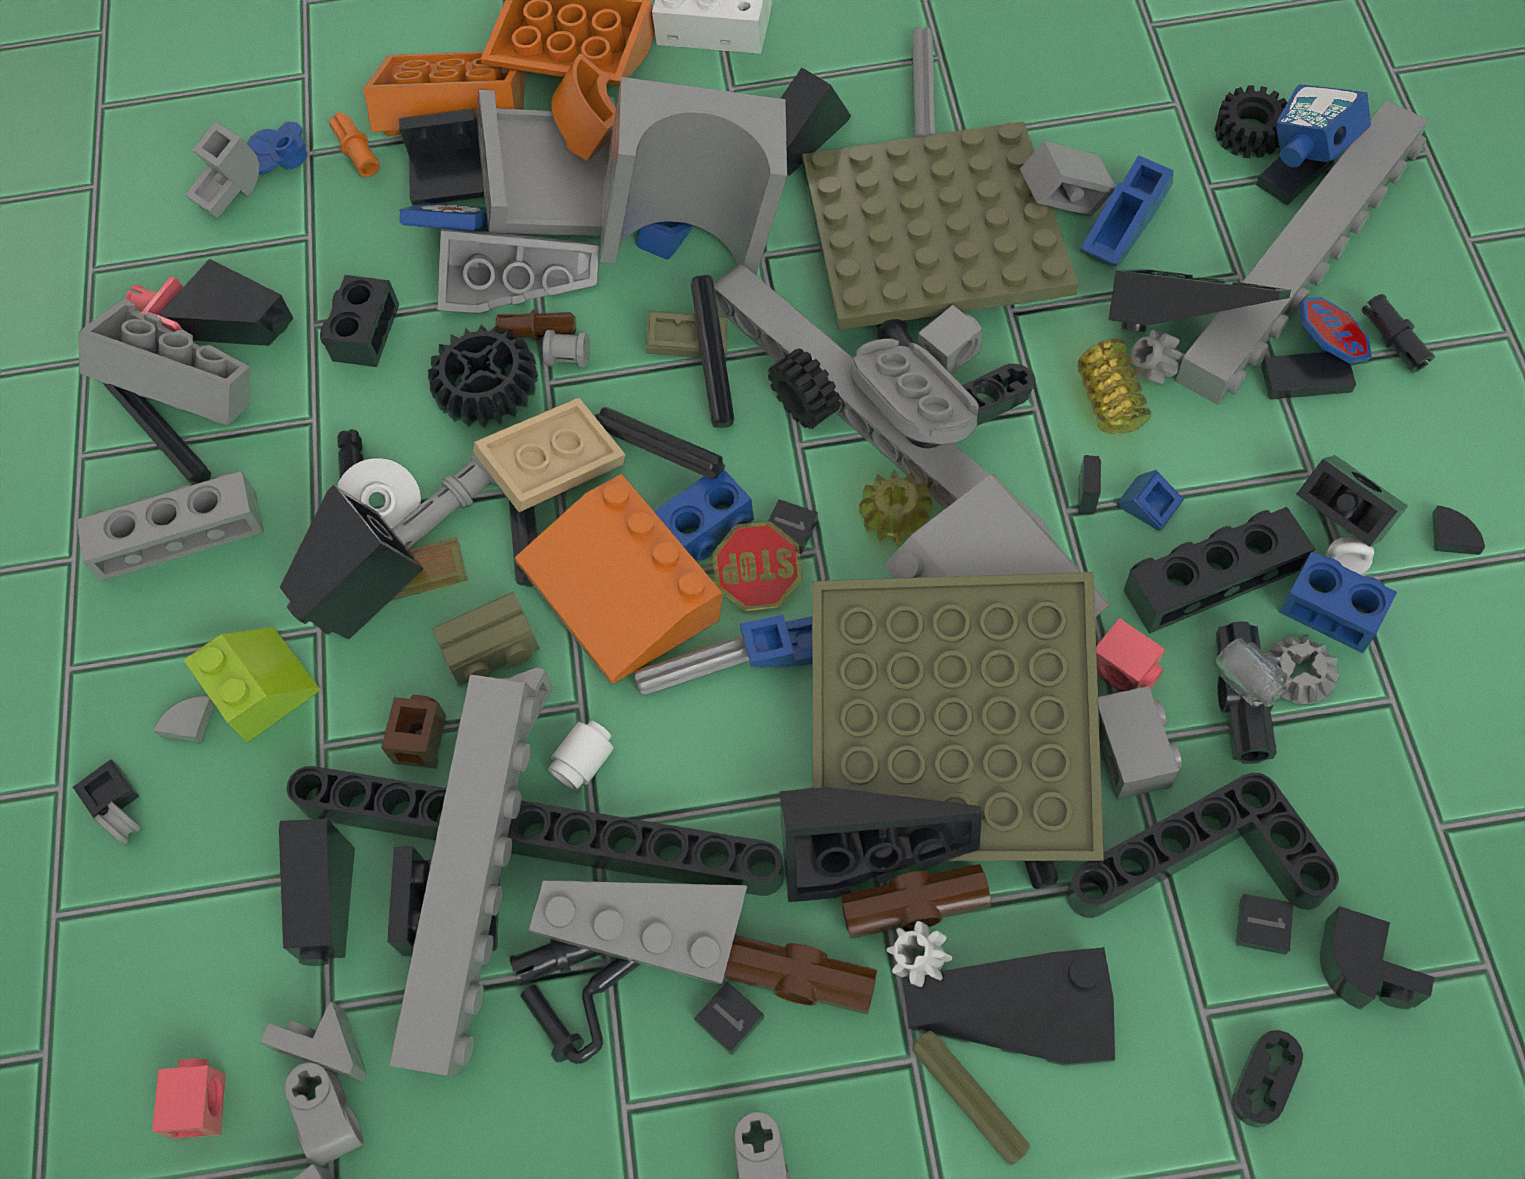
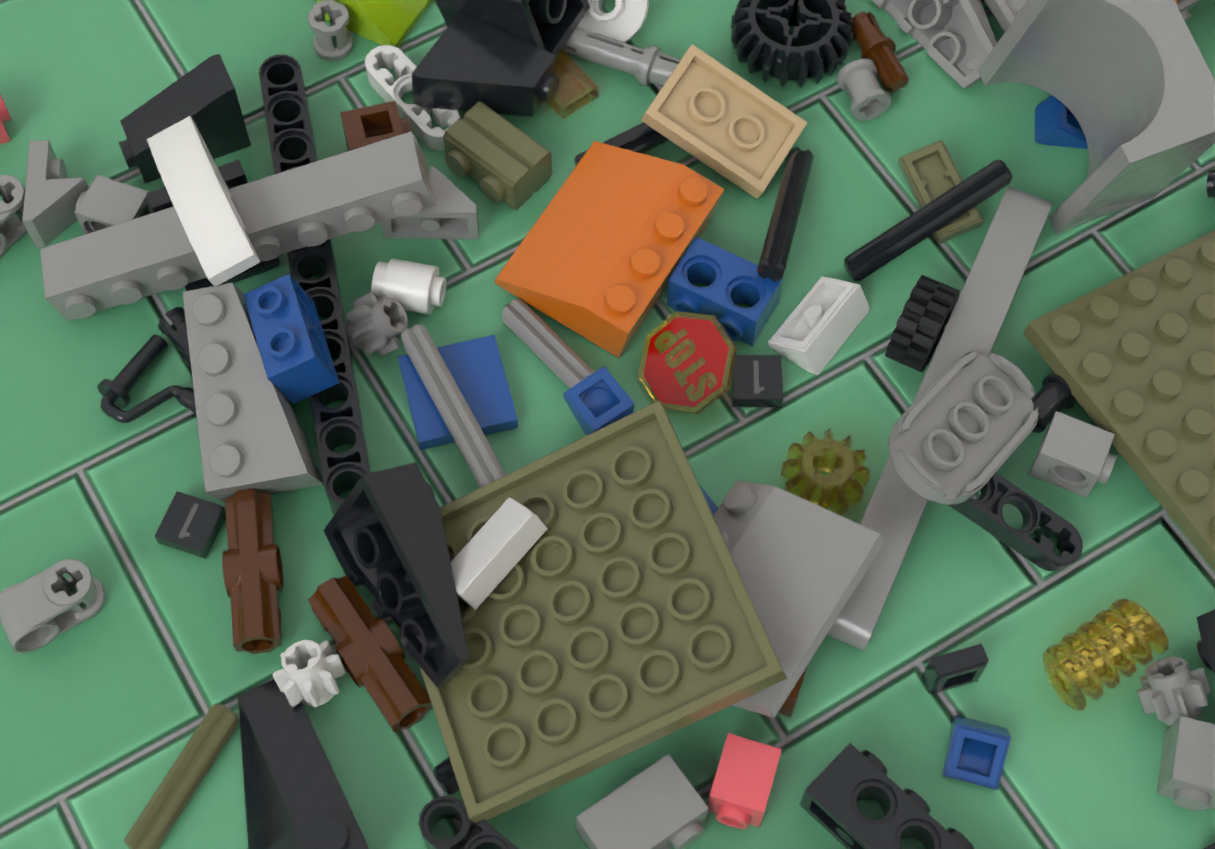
camera: 60 degrees right, 0 degrees up
none -> light grey brick [74,175,154,235]
none -> white slope [147,116,260,287]
none -> blue brick [243,274,339,404]
none -> light grey bush [308,0,354,61]
none -> light grey gear [346,292,408,356]
none -> white beam [365,45,460,151]
none -> blue tile [398,335,518,450]
none -> light grey axle [401,324,507,488]
none -> black slope [411,11,560,117]
none -> white slope [451,497,548,610]
none -> white slope [768,276,870,375]

